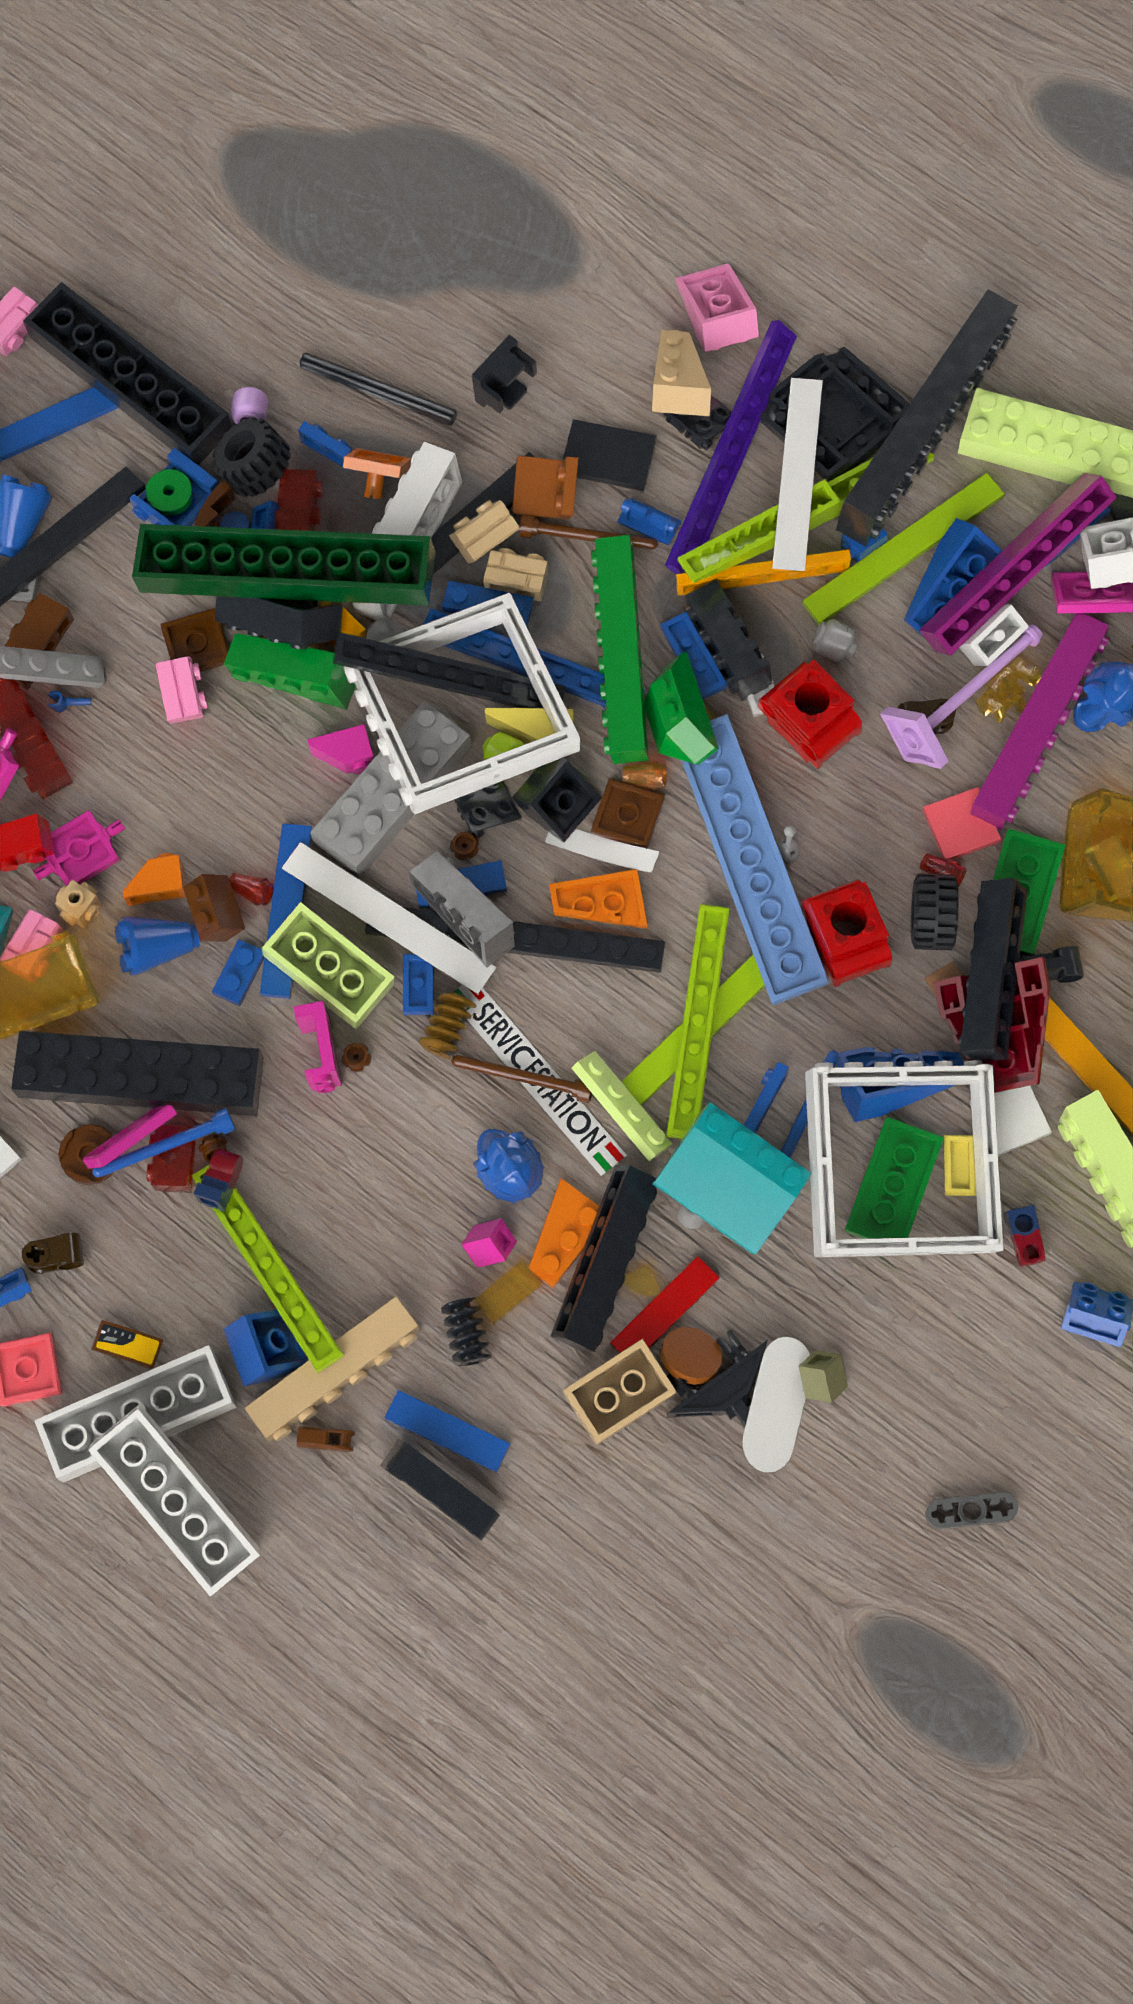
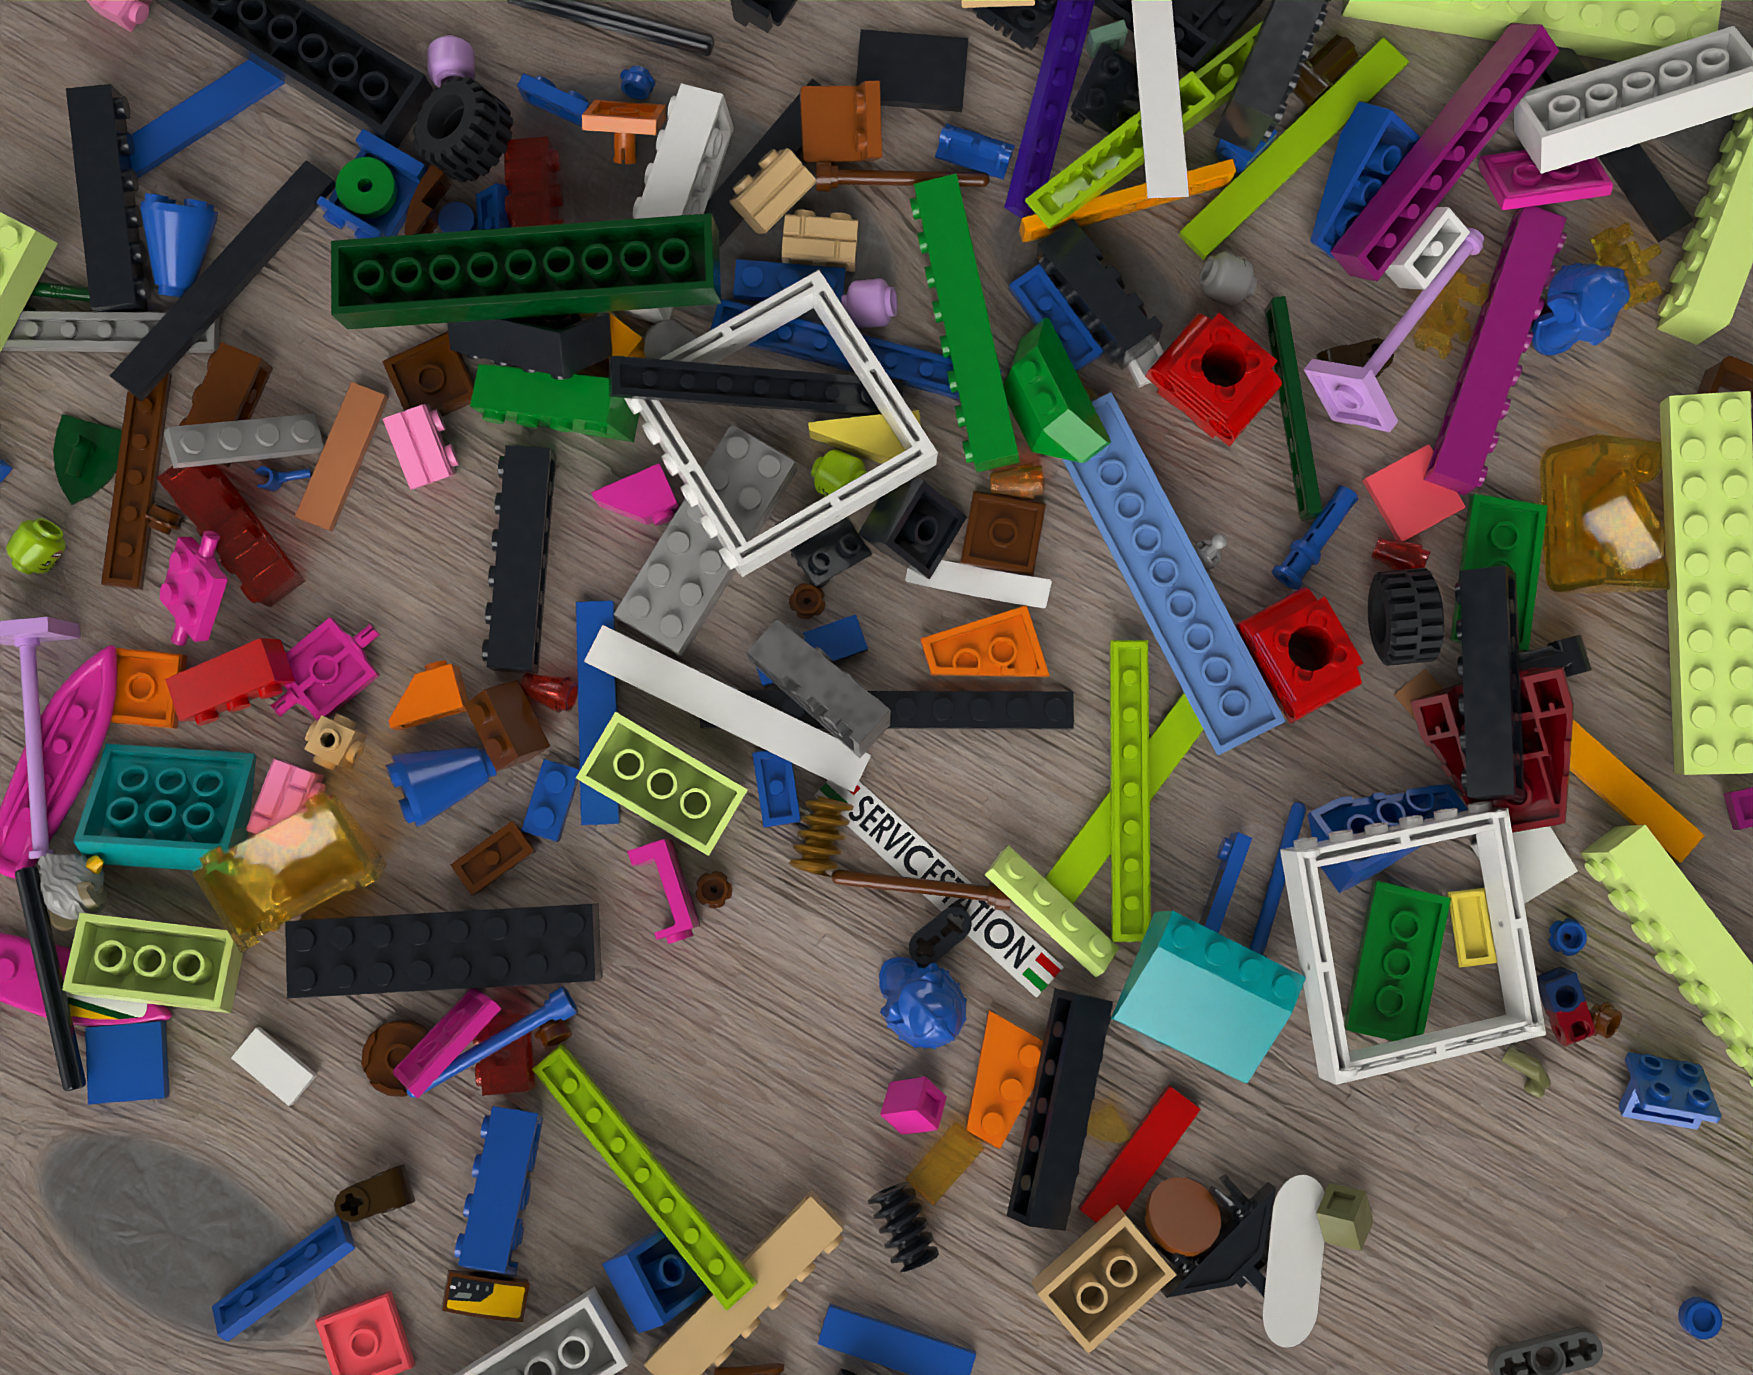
camera: 15 degrees left, 10 degrees up
leg [193,1148,243,1212] -> none
none -> nougat tile [295,382,388,532]
none -> reddish brown plate [450,821,536,896]
none -> blue wedge [455,1106,543,1276]
none -> black brick [482,445,556,674]
none -> blue plate [620,65,655,100]
none -> lavender head [841,278,898,329]
none -> black beam [909,906,972,965]
none -> black hinge [1071,43,1140,134]
none -> sand green tile [1086,19,1128,59]
none -> dark green tile [1264,296,1323,521]
none -> blue pin [1272,485,1359,590]
none -> dark brown piece [1293,34,1359,108]
none -> olive arm [1502,1045,1551,1098]
none -> blue plate [1549,918,1587,956]
none -> reddish brown plate [1590,1002,1622,1039]
none -> blue tile [1678,1297,1723,1339]

